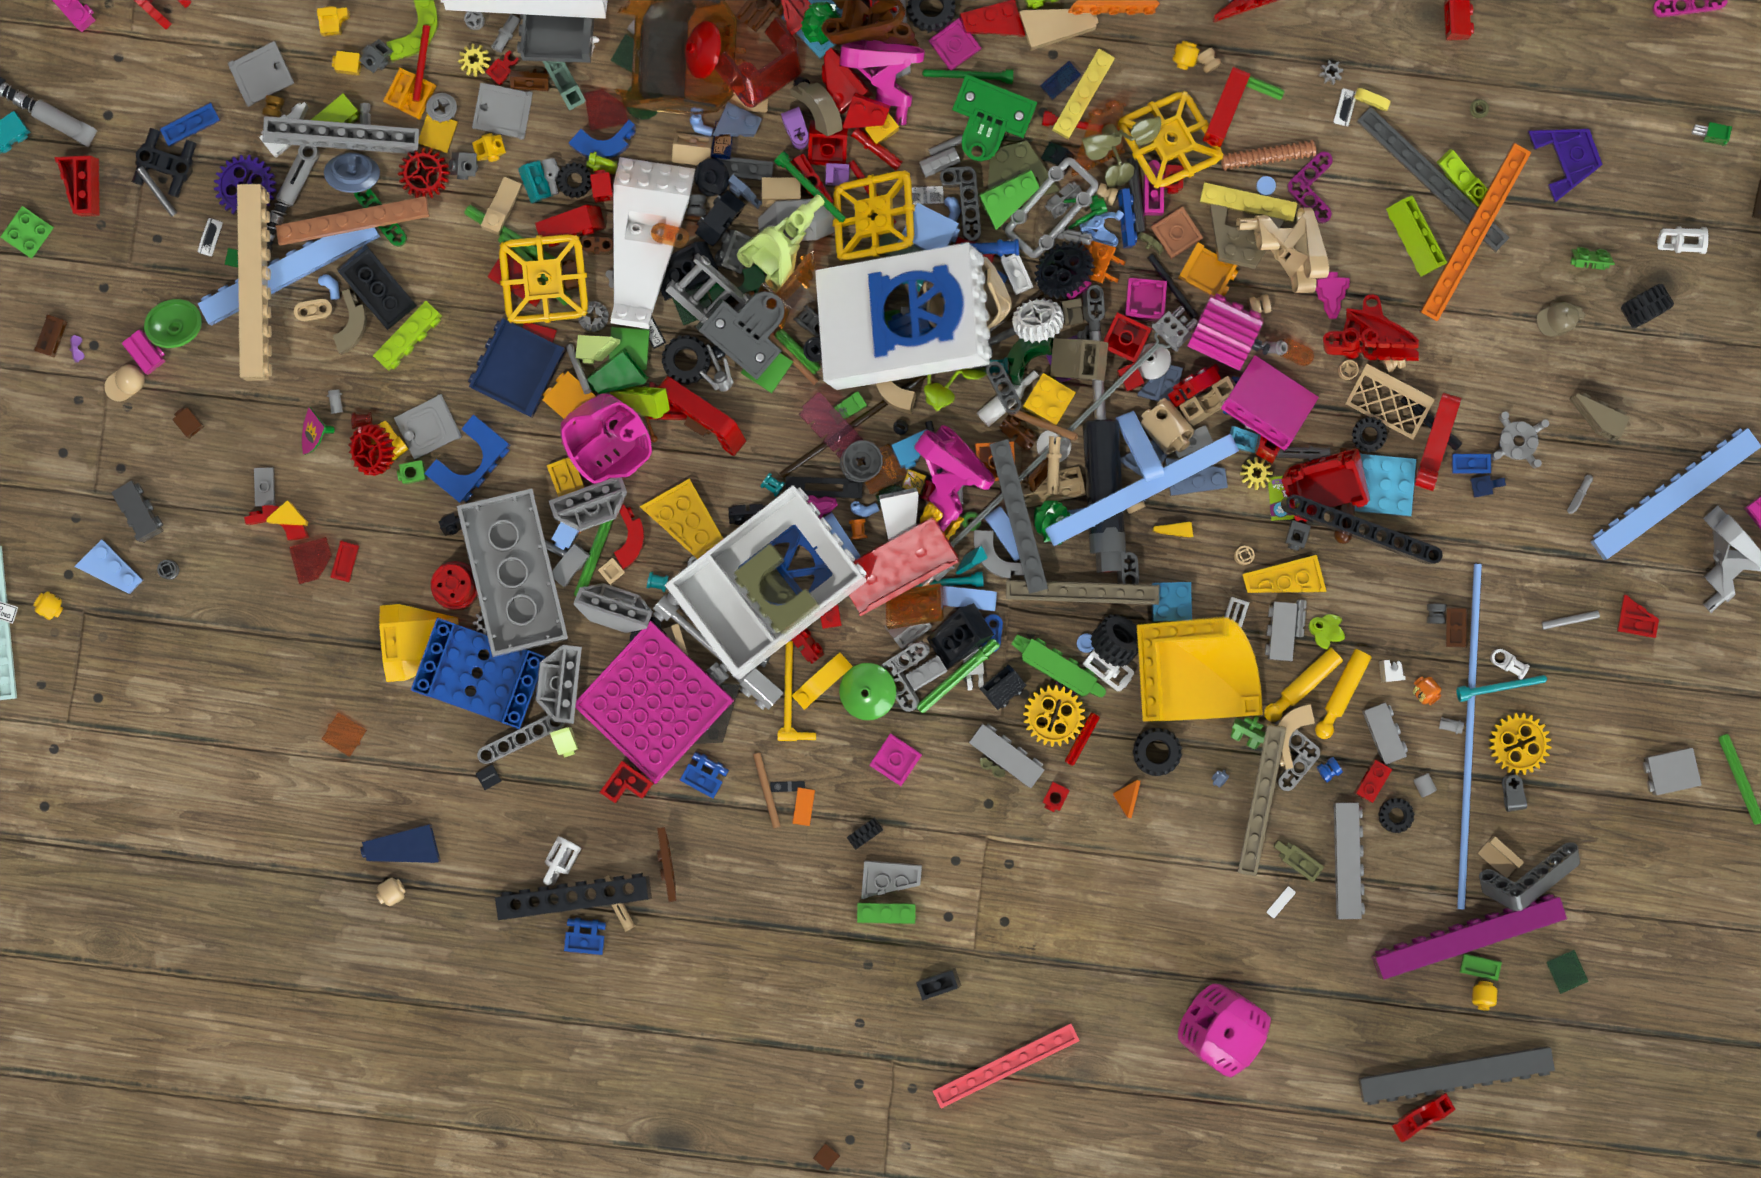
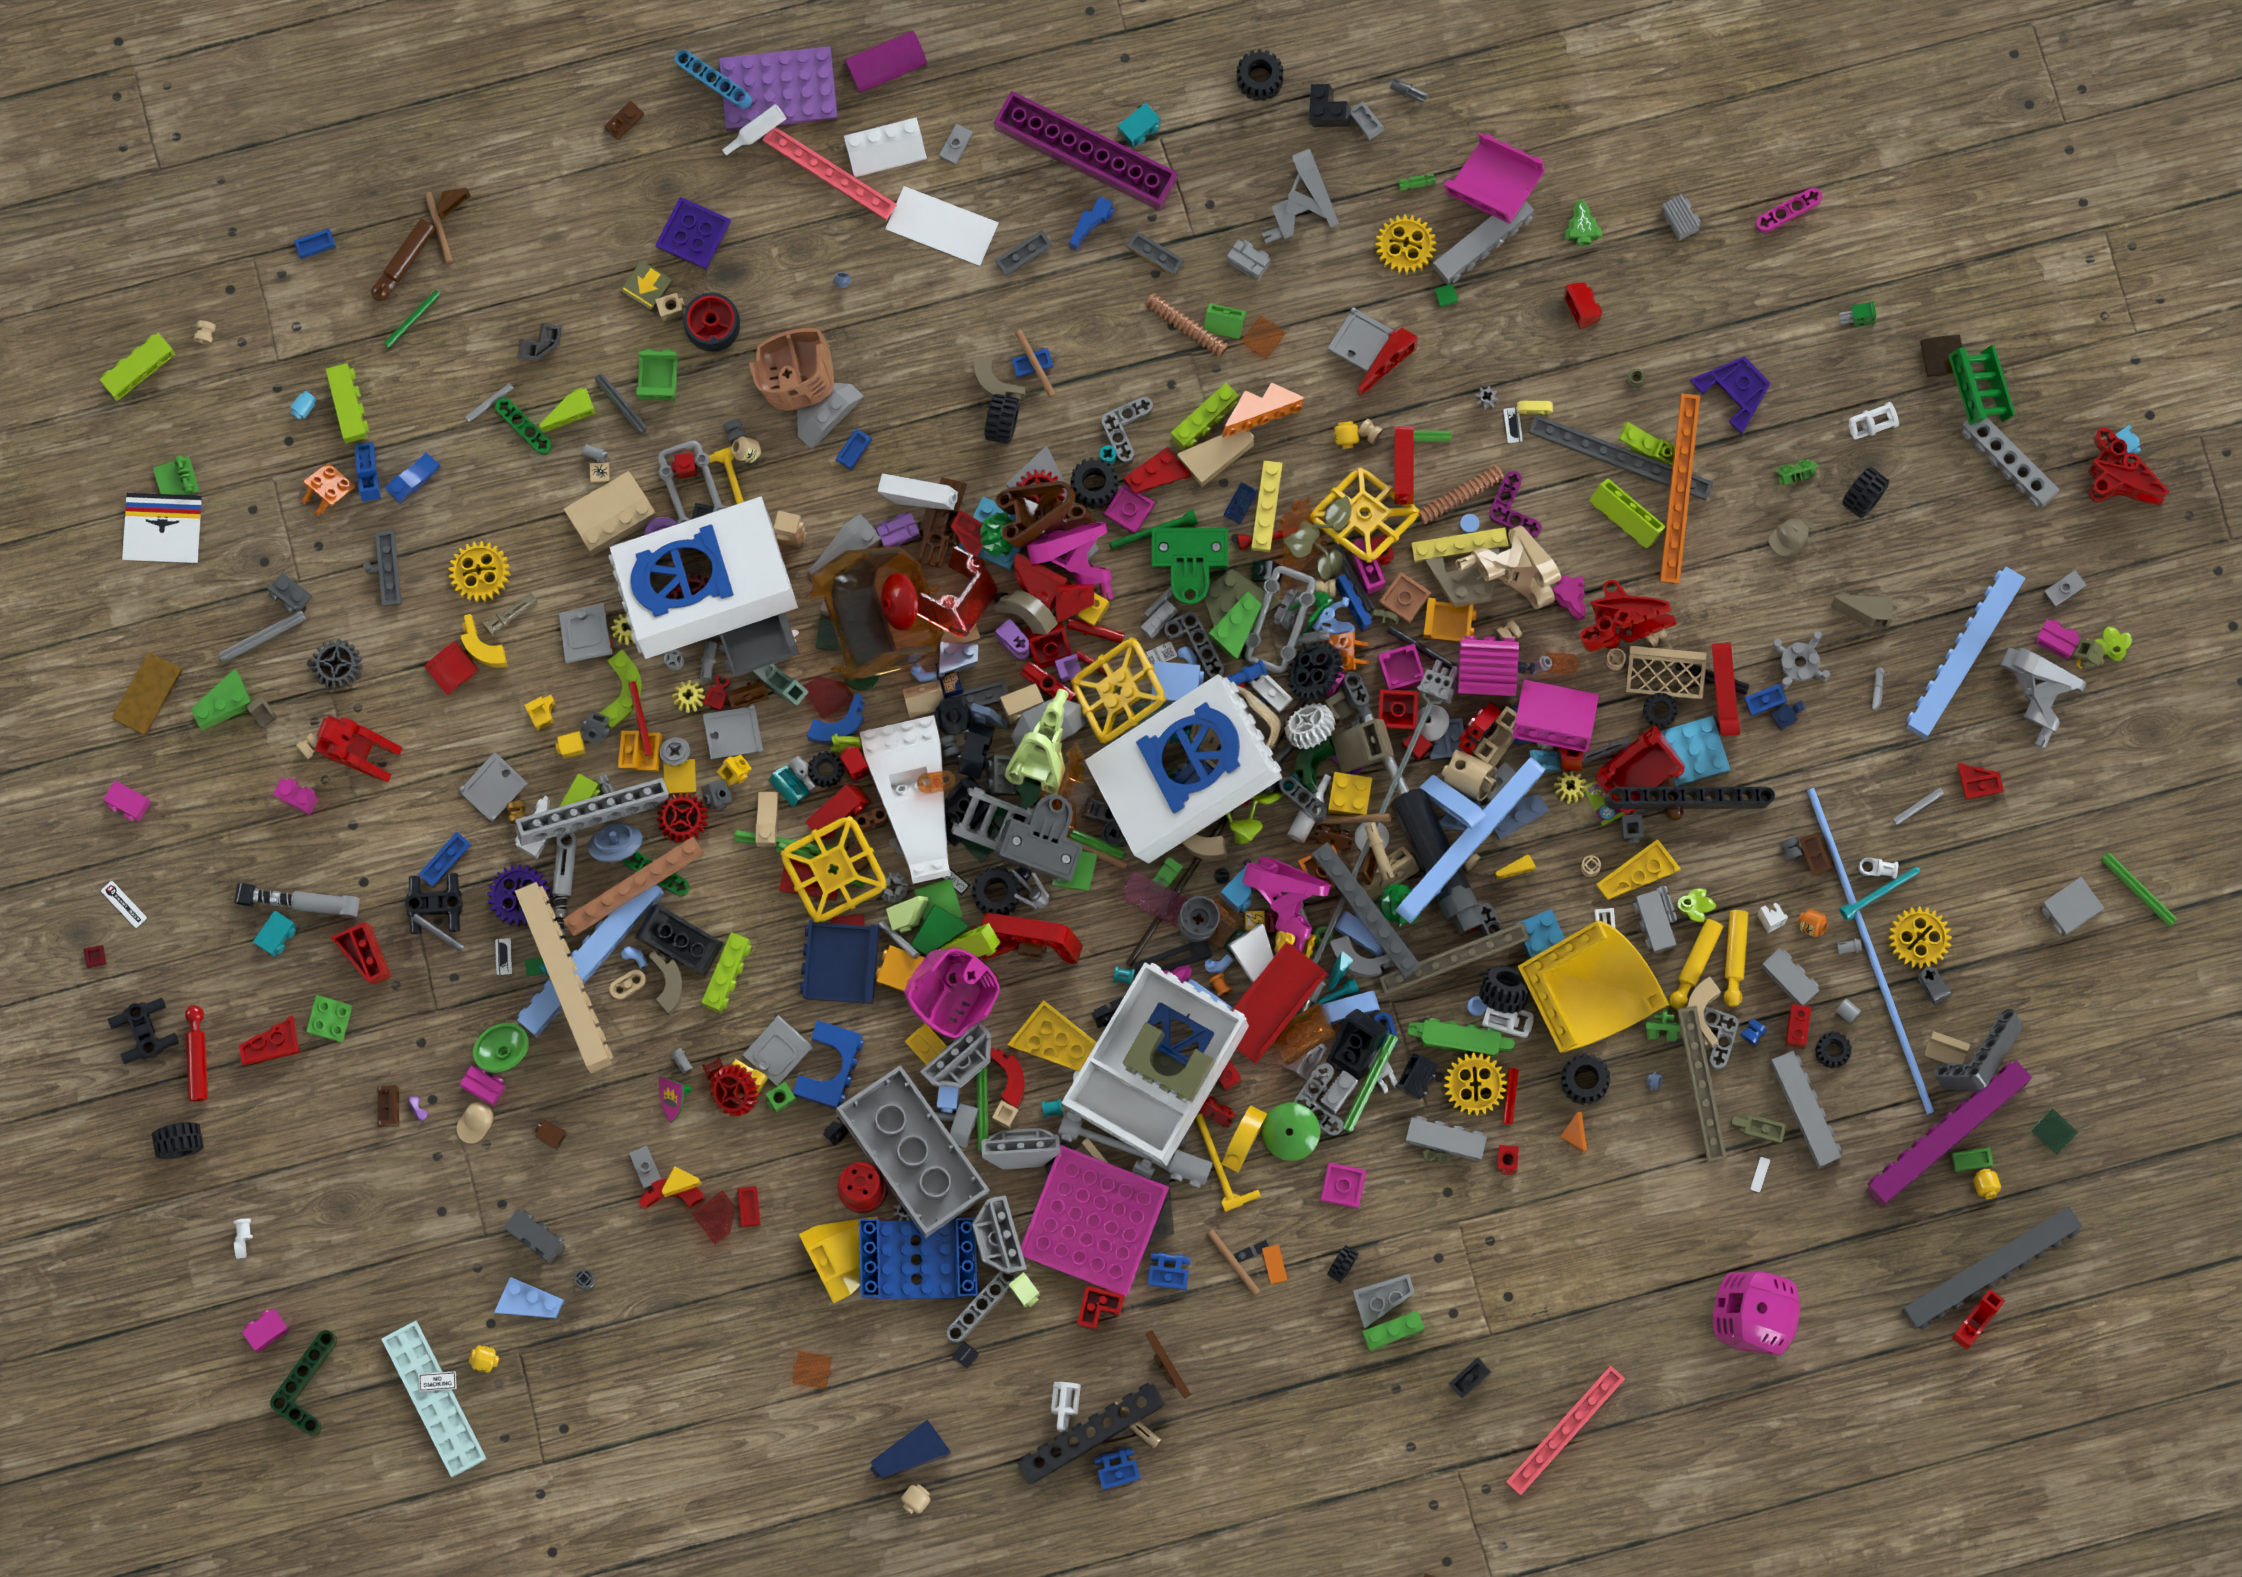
camera: 15 degrees left, 10 degrees down
green piece [774,151,845,222] -> none

